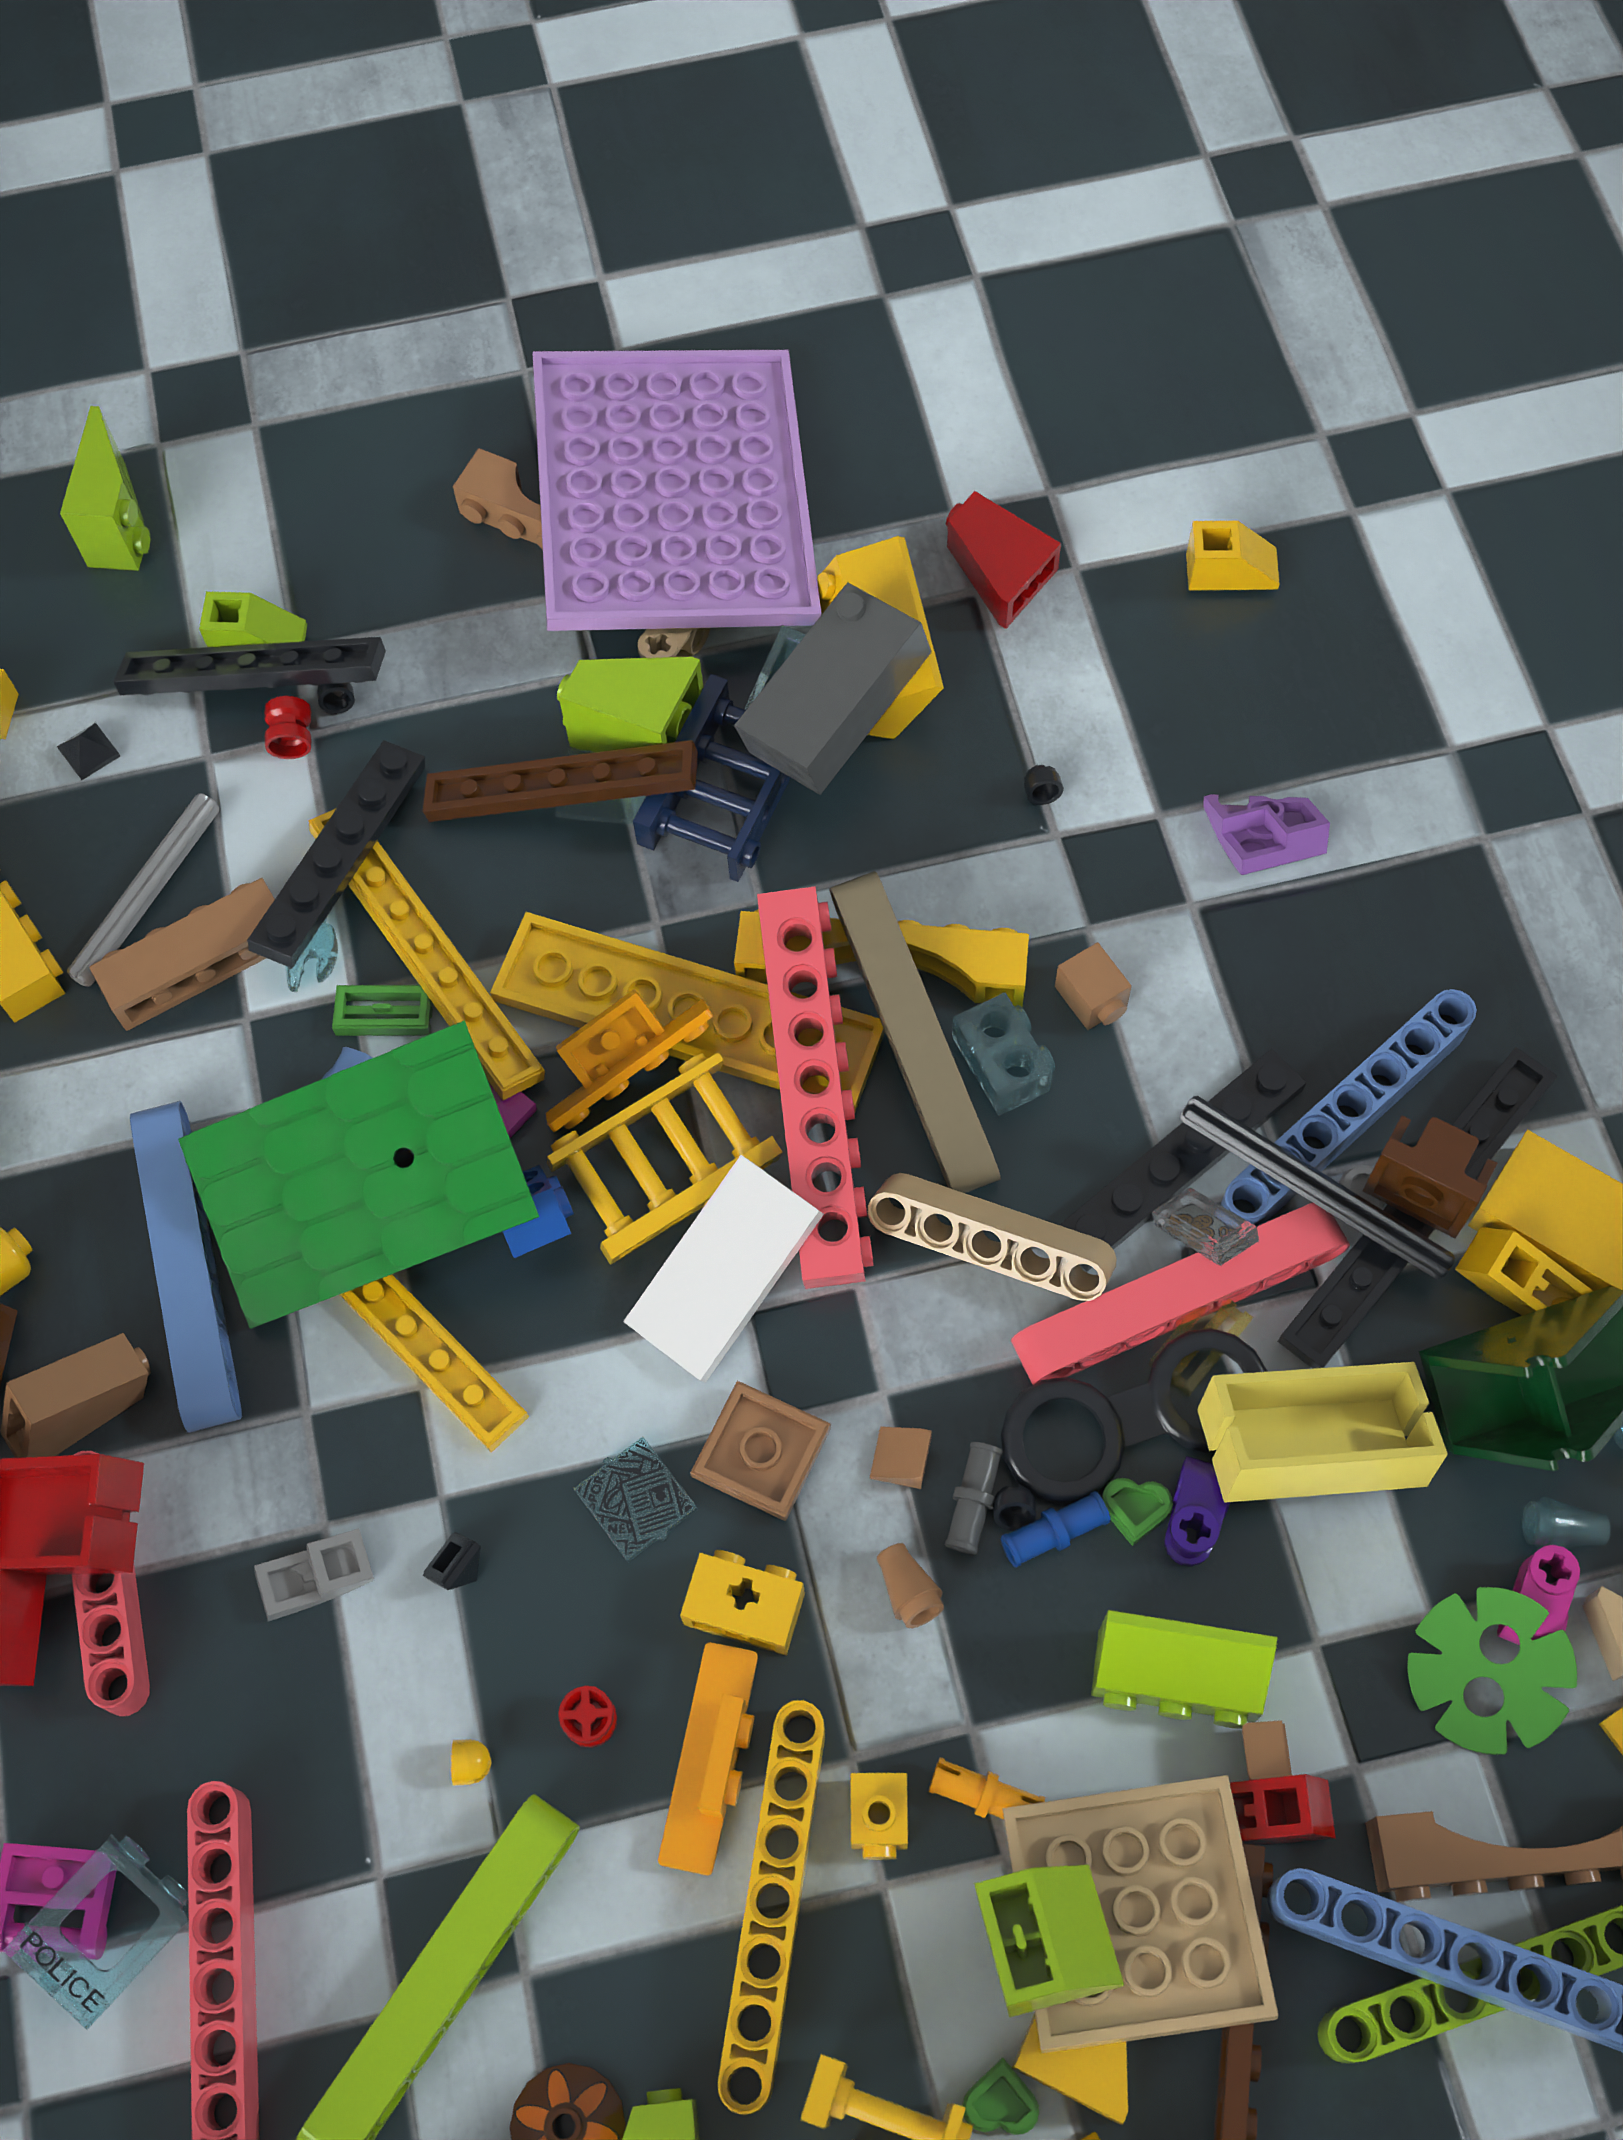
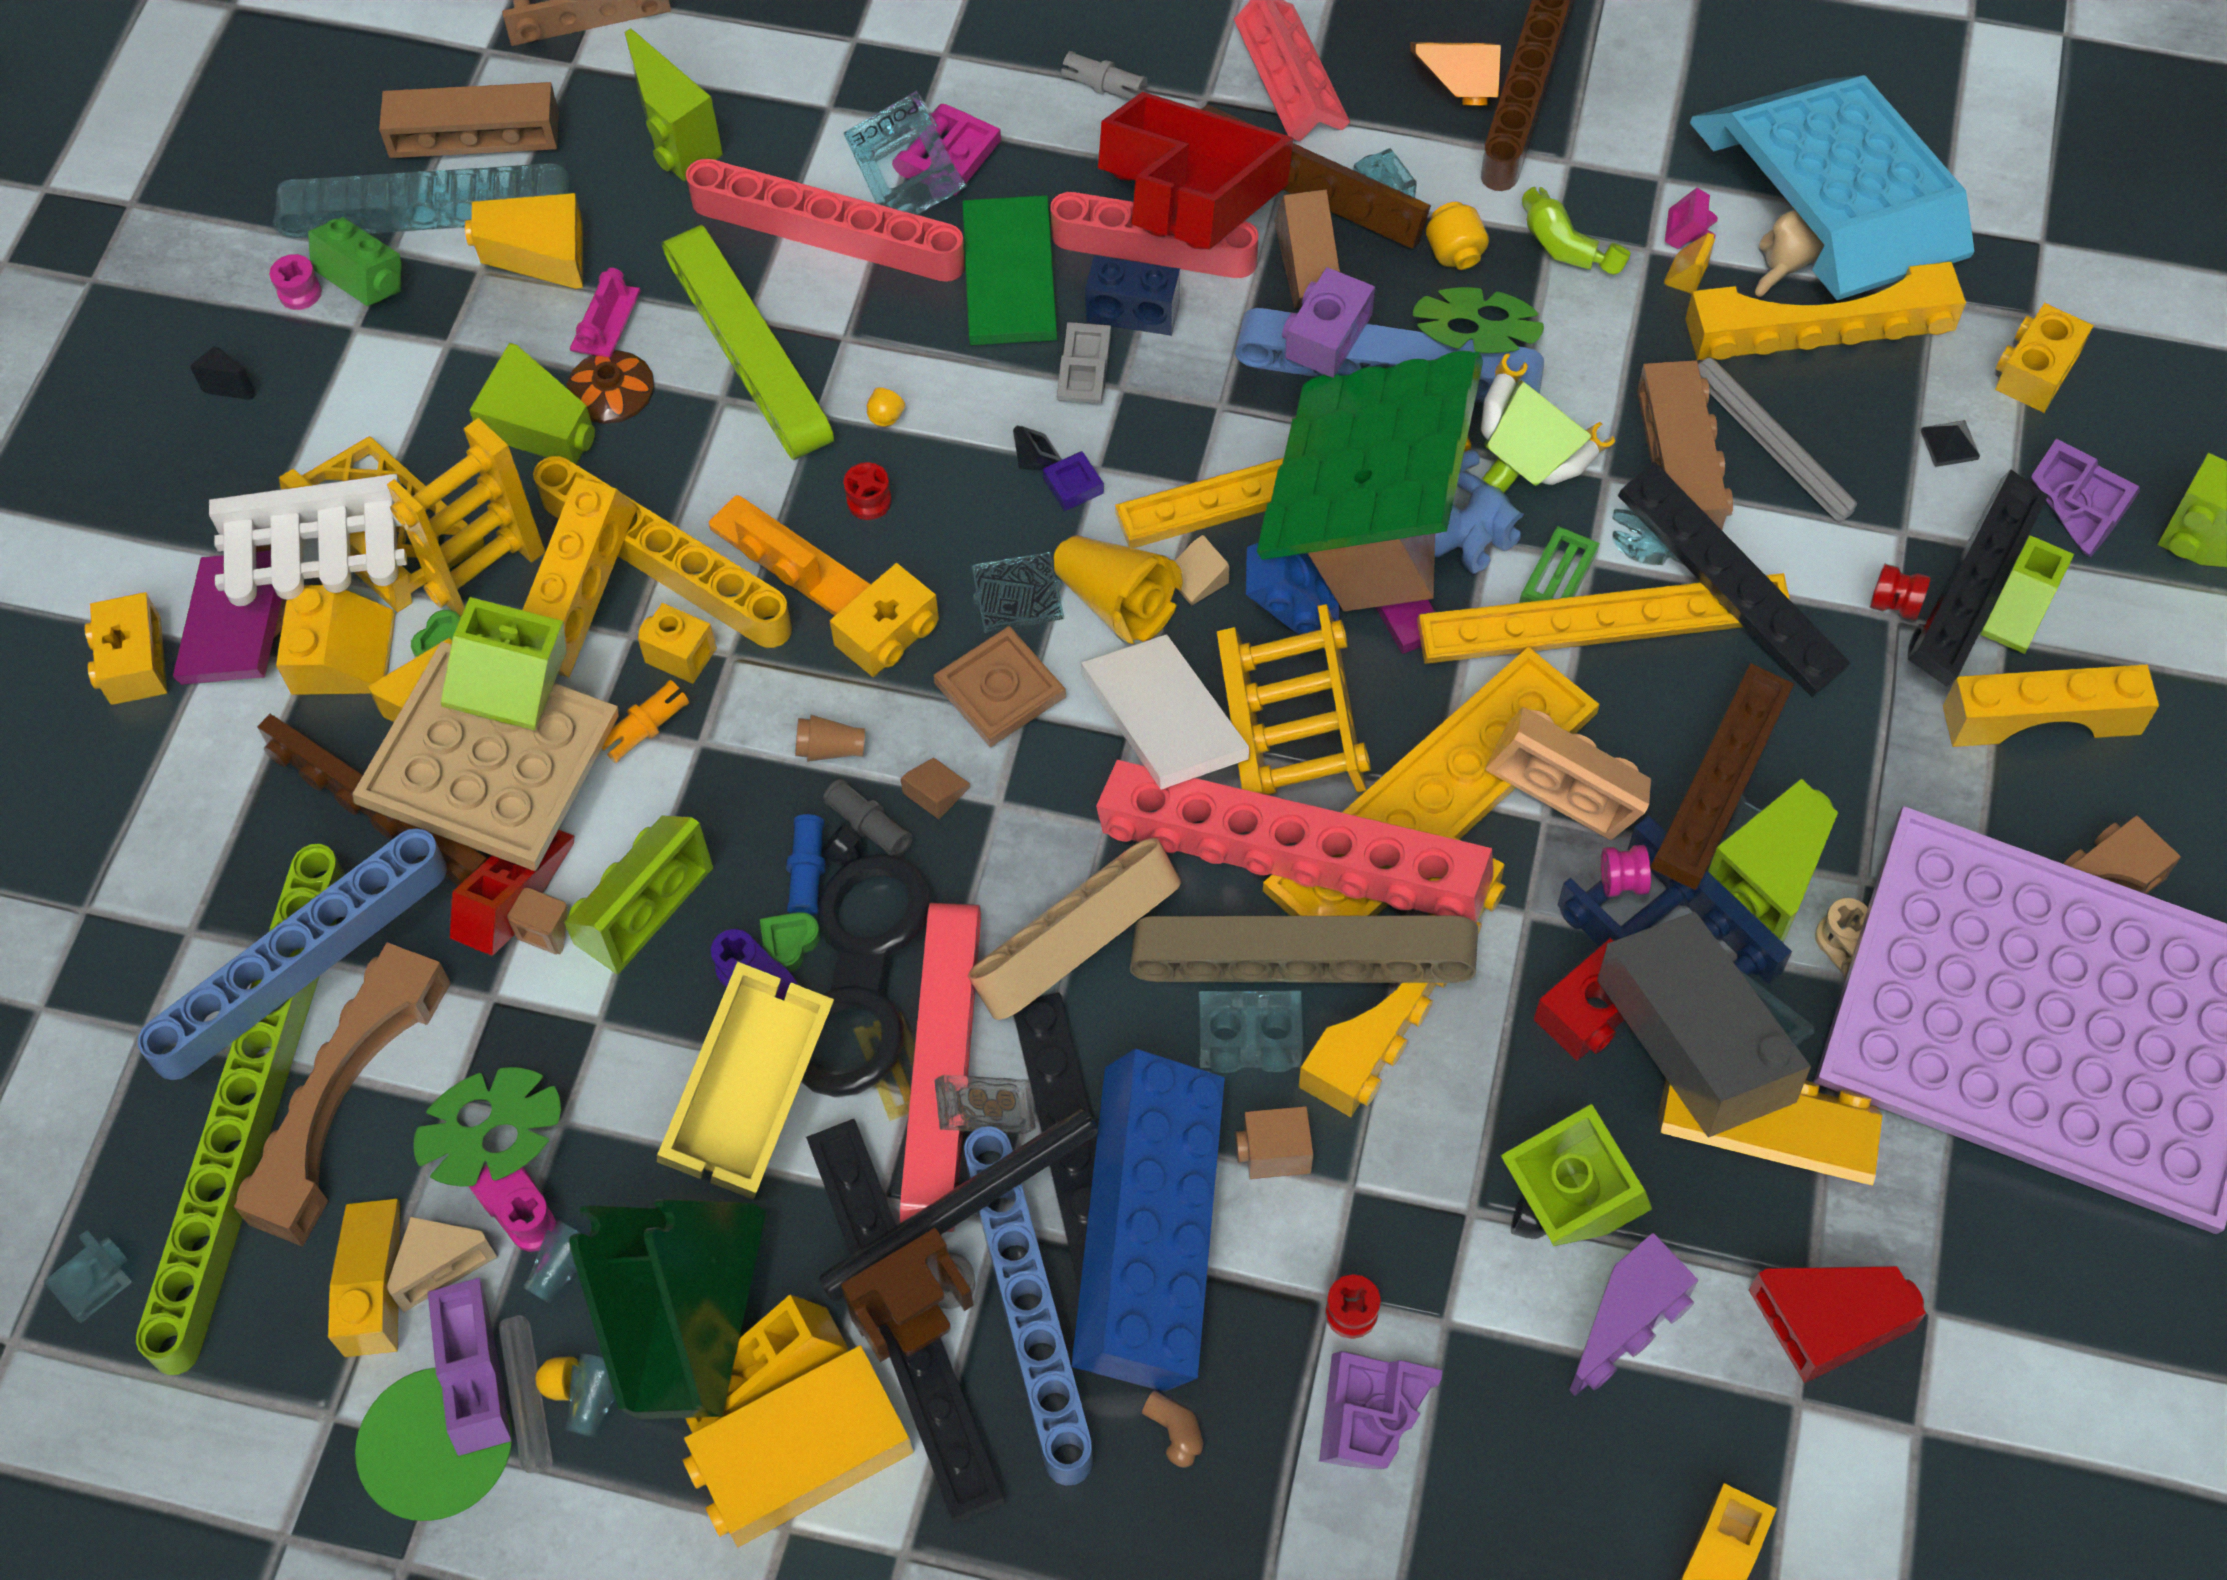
camera: 115 degrees right, 5 degrees down
light orange bracket [546,989,713,1132] -> none
none -> yellow brick [522,477,636,678]
none -> green tile [963,195,1057,345]
none -> dark purple tile [1043,451,1104,512]
none -> yellow cone [1054,535,1183,644]
none -> blue brick [1071,1048,1225,1392]
none -> dark blue brick [1085,255,1180,336]
none -> medium nougat arm [1142,1390,1204,1468]
none -> tan slope [1175,535,1229,606]
none -> medium lavender brick [1282,267,1375,378]
none -> red wheel [1325,1274,1381,1339]
none -> bright green piece [1413,287,1544,353]
none -> lime torso [1481,353,1615,493]
none -> light nougat slope [1484,707,1651,840]
none -> lime slope [1500,1104,1652,1246]
none -> red brick [1534,938,1625,1061]
none -> medium lavender slope [1570,1233,1698,1396]
none -> dark pink wheel [1601,845,1651,897]
none -> yellow arch [1943,664,2159,747]
none -> medium lavender slope [2031,439,2140,558]

